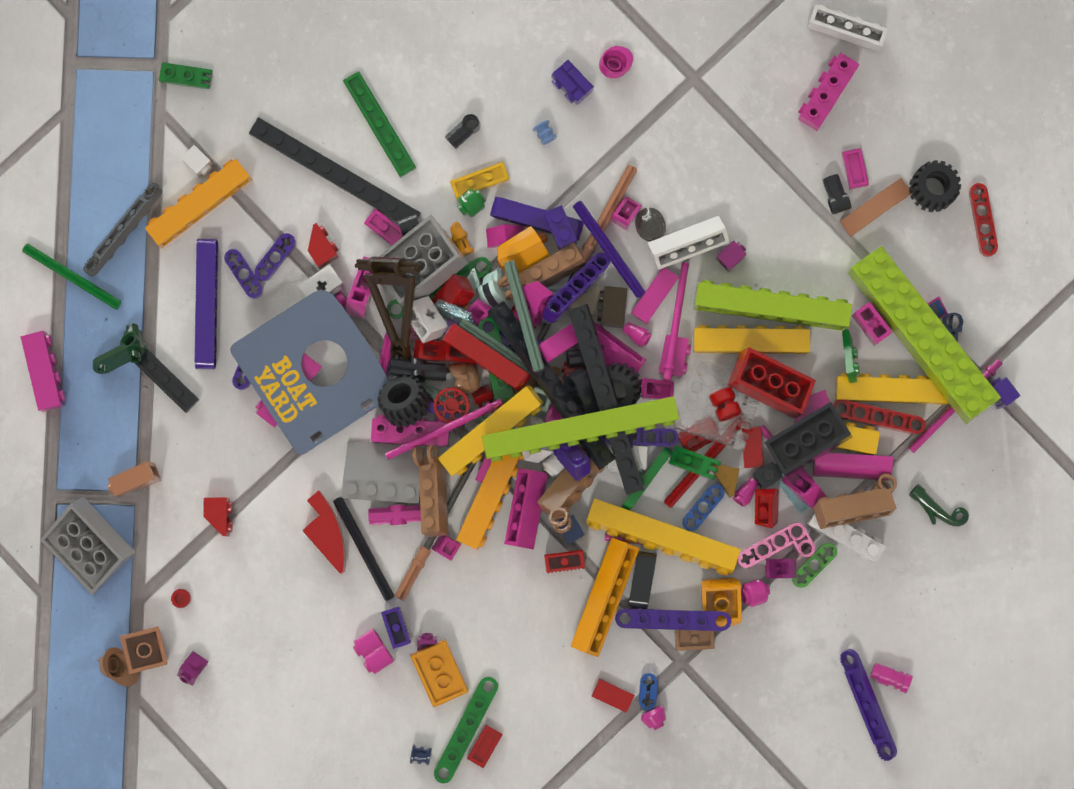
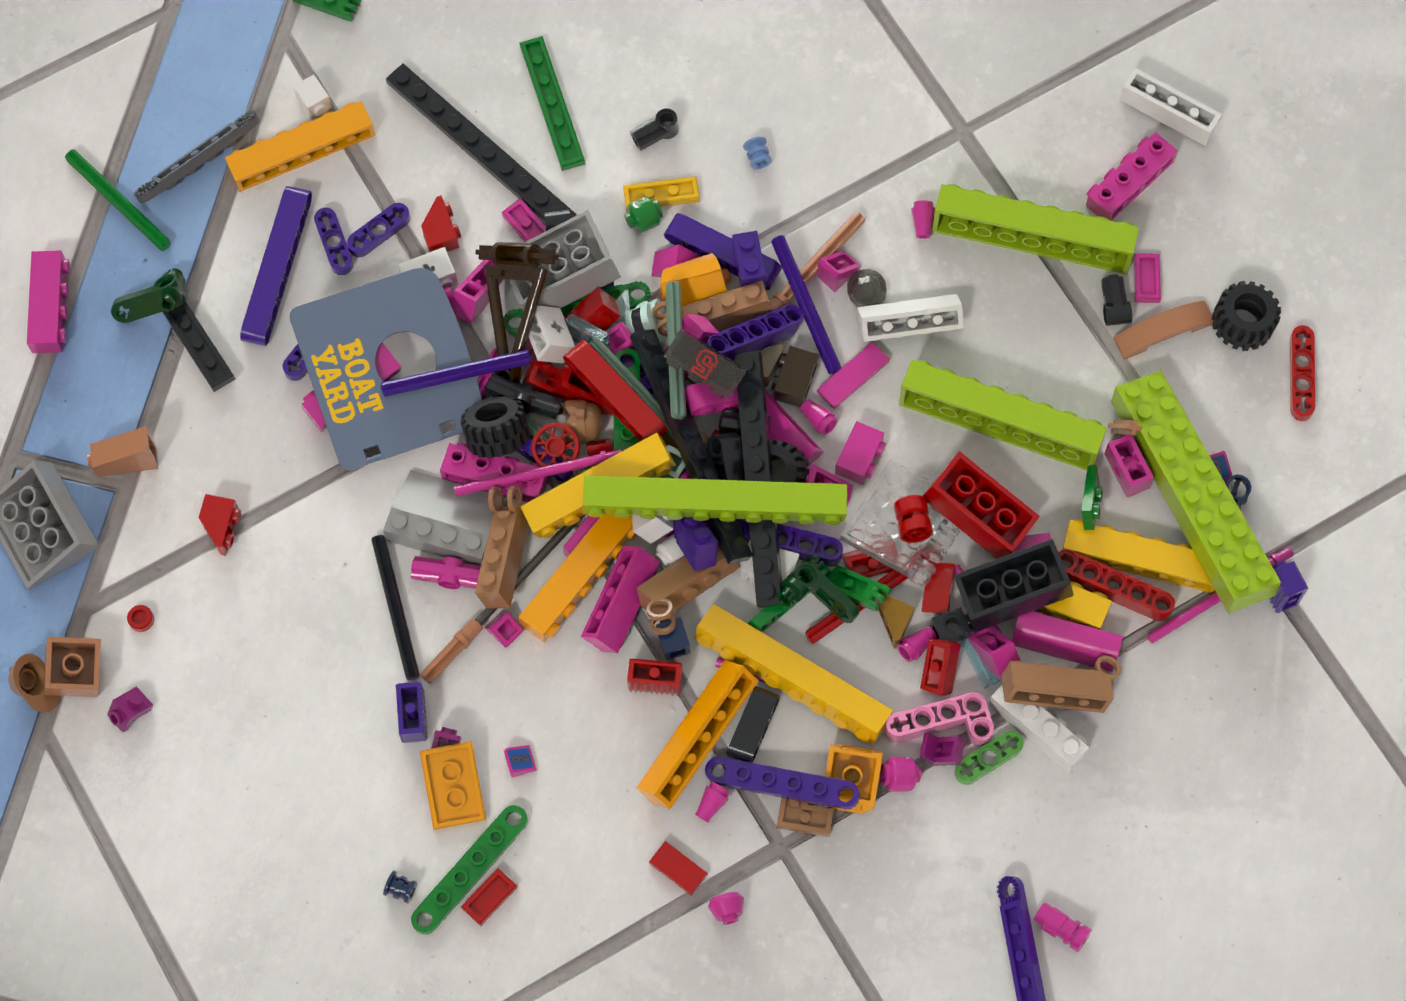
camera: 10 degrees right, 15 degrees down
red slope [302,490,346,574] -> none
dark pink brick [353,629,395,674] -> none
light orange piece [450,222,474,256] -> none
dark purple brick [551,60,594,105] -> none
dark pink hat [599,46,633,78] -> none
blue beam [639,673,658,710] -> none
dark pink bar [663,262,689,382] -> none
blue beam [682,484,725,531] -> none
yellow brick [693,325,810,354] -> none
magenta brick [716,240,747,272] -> none
dark green plant [909,484,969,527] -> none
none -> dark purple axle [380,350,531,397]
none -> slope [503,745,537,778]
none -> clear smoke brick [664,328,747,398]
none -> dark pink cone [695,781,730,823]
none -> dark green piece [777,556,859,623]
none -> dark pink cone [911,200,935,239]
none -> lime brick [932,184,1139,275]
none -> nougat axle [1108,419,1142,436]

